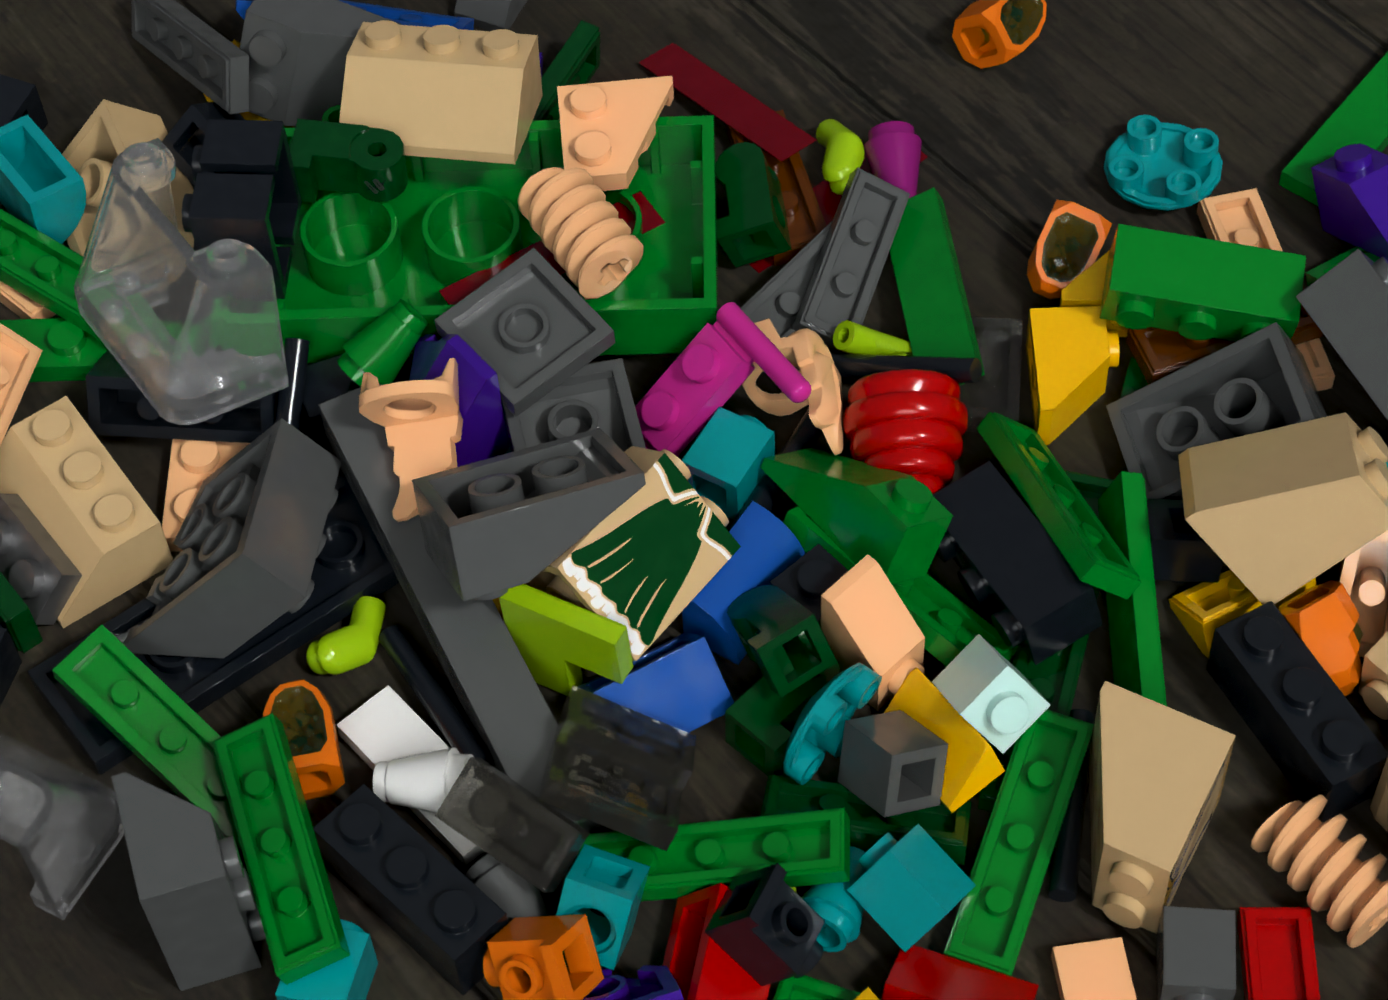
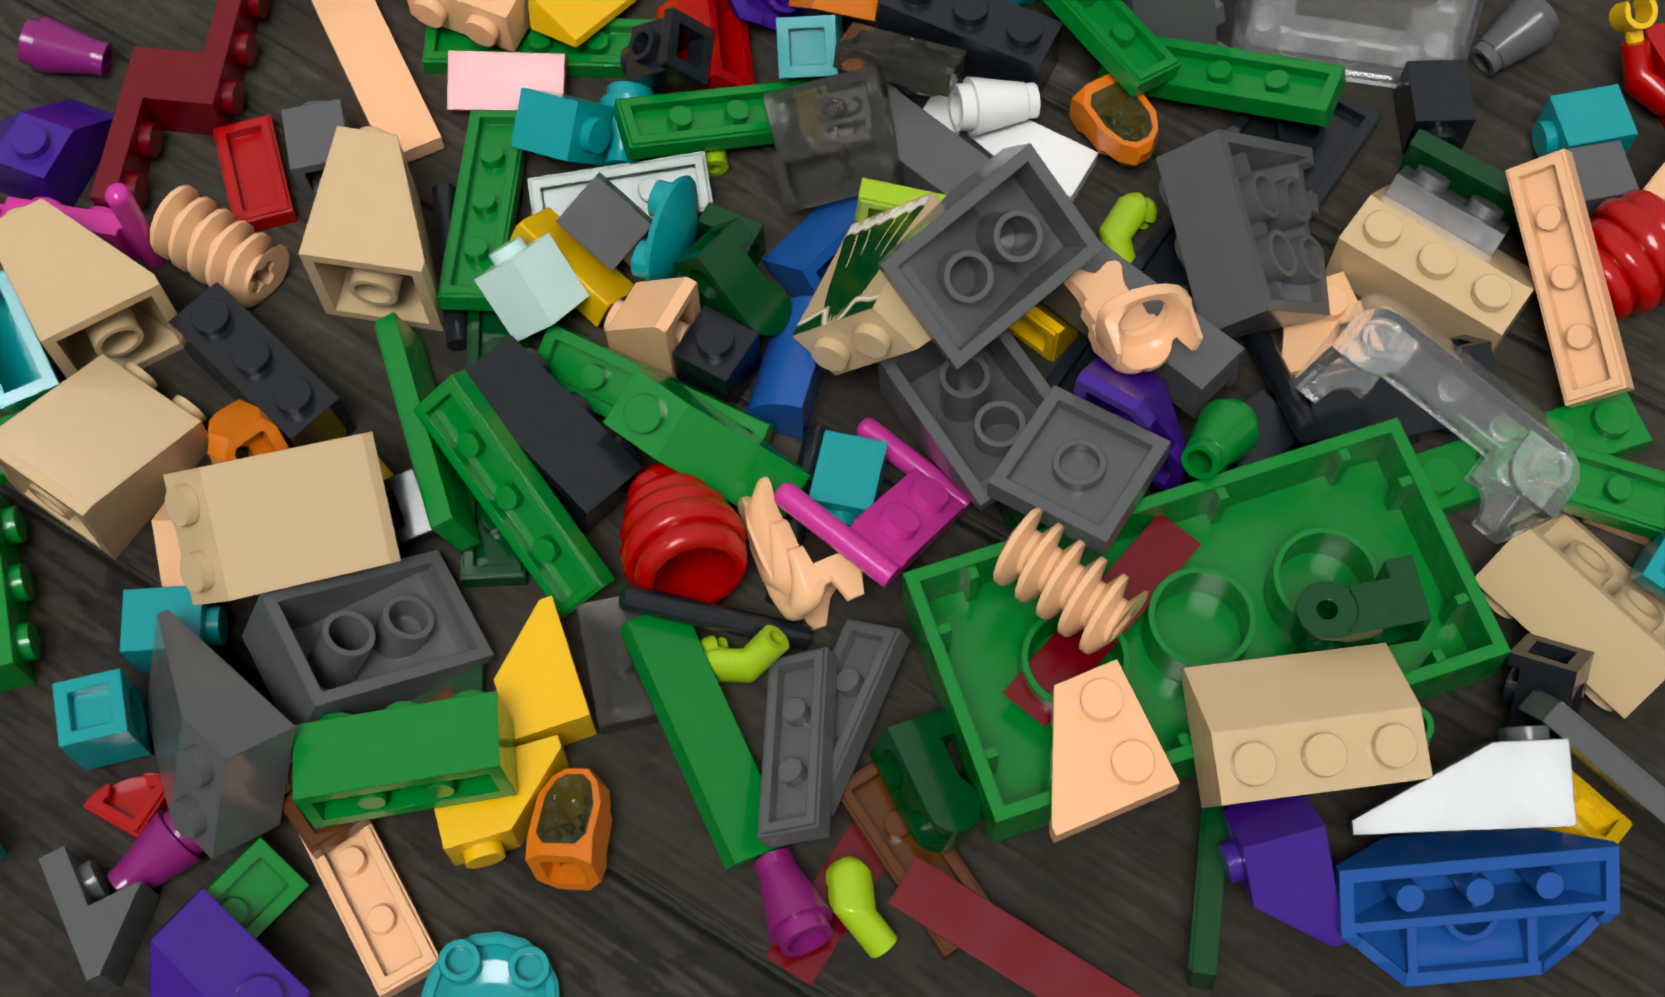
camera: 160 degrees right, 10 degrees up
black piece [182,119,302,299] -> none

